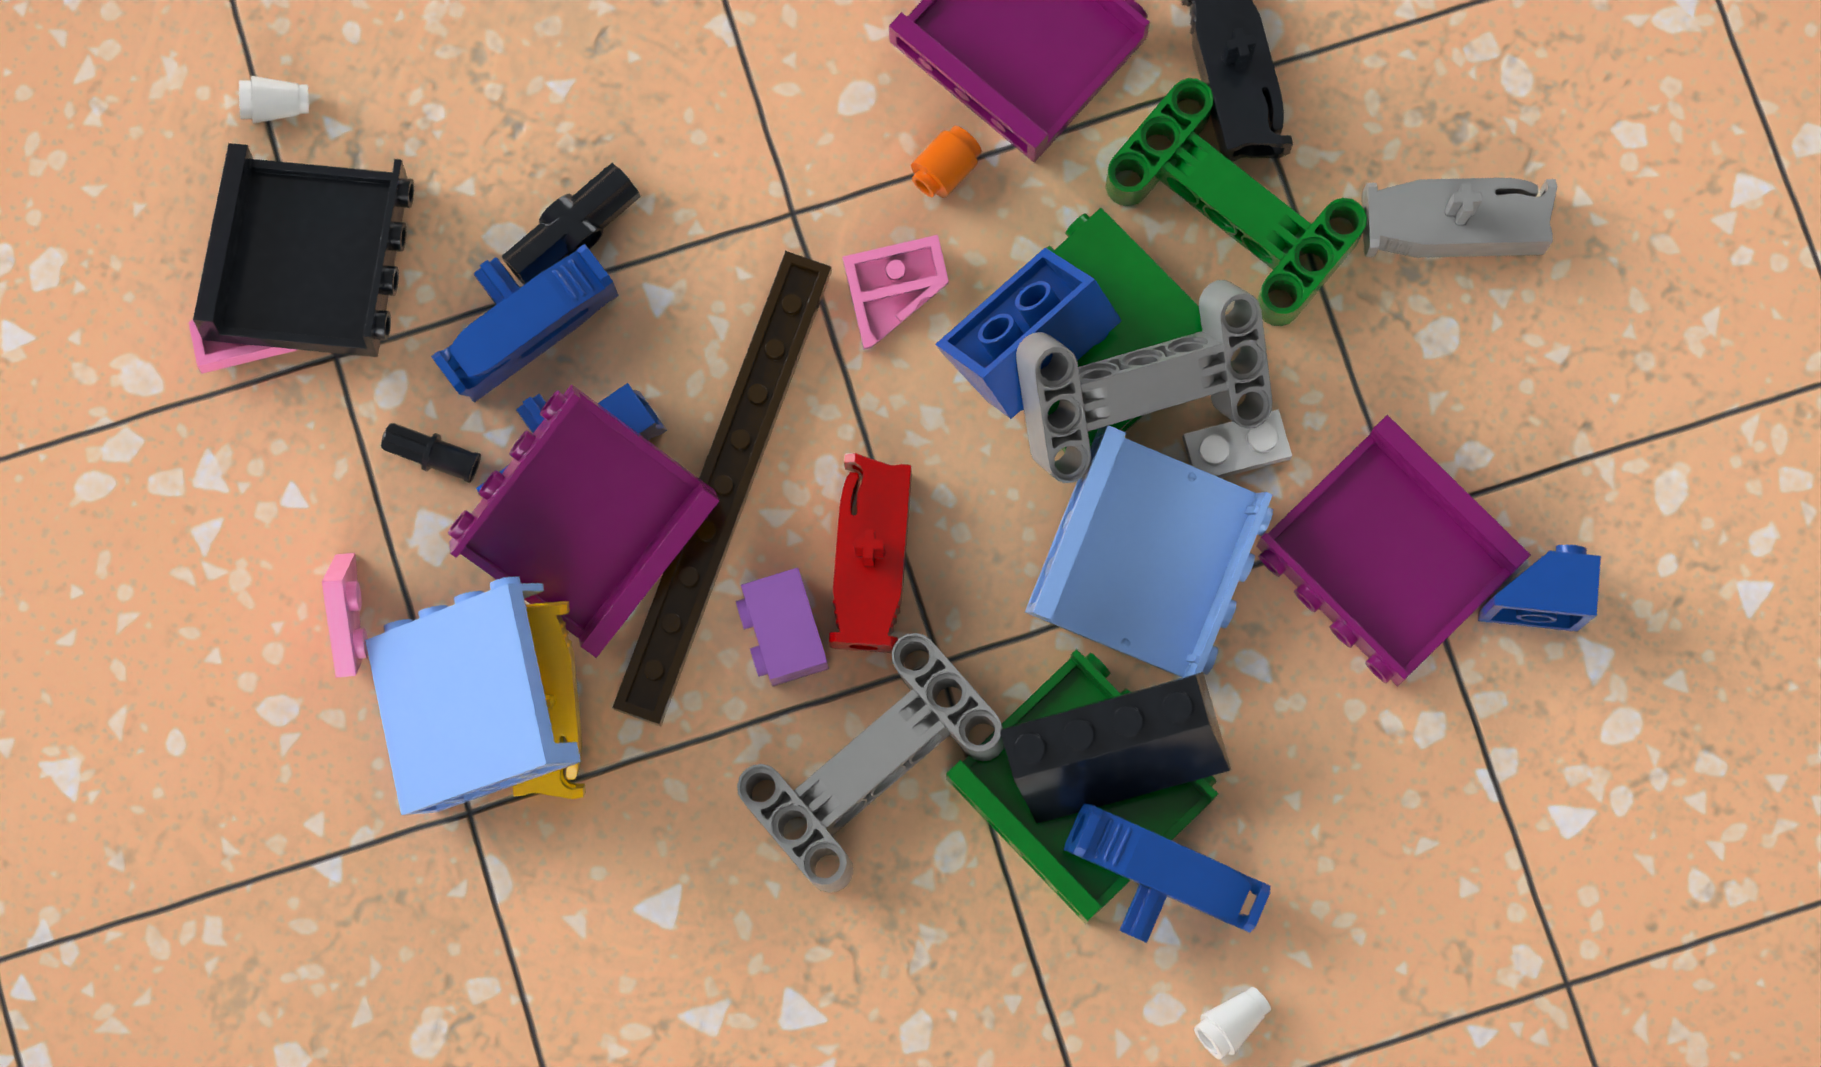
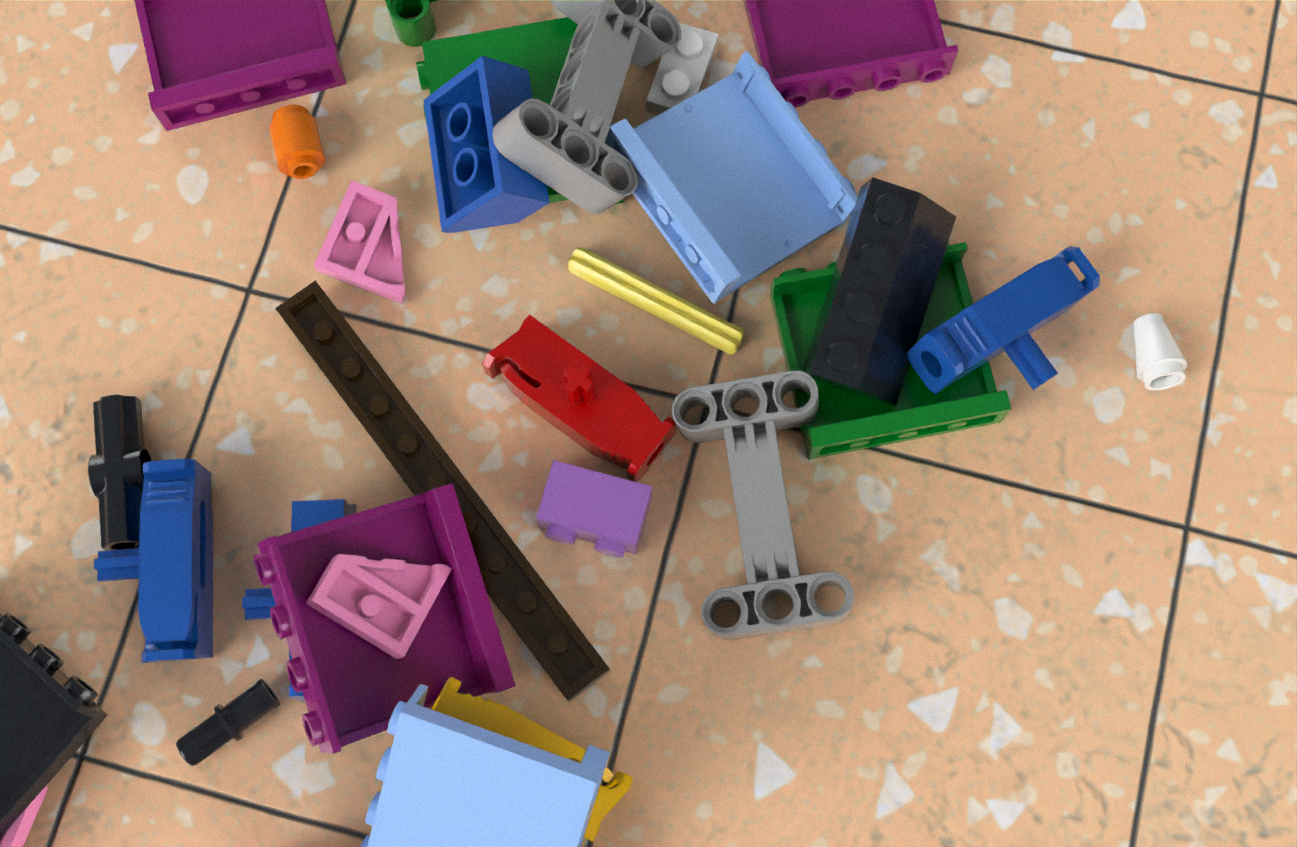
camera: 60 degrees left, 5 degrees down
none -> bright pink wing [305,554,452,659]
none -> light yellow axle [568,247,744,354]

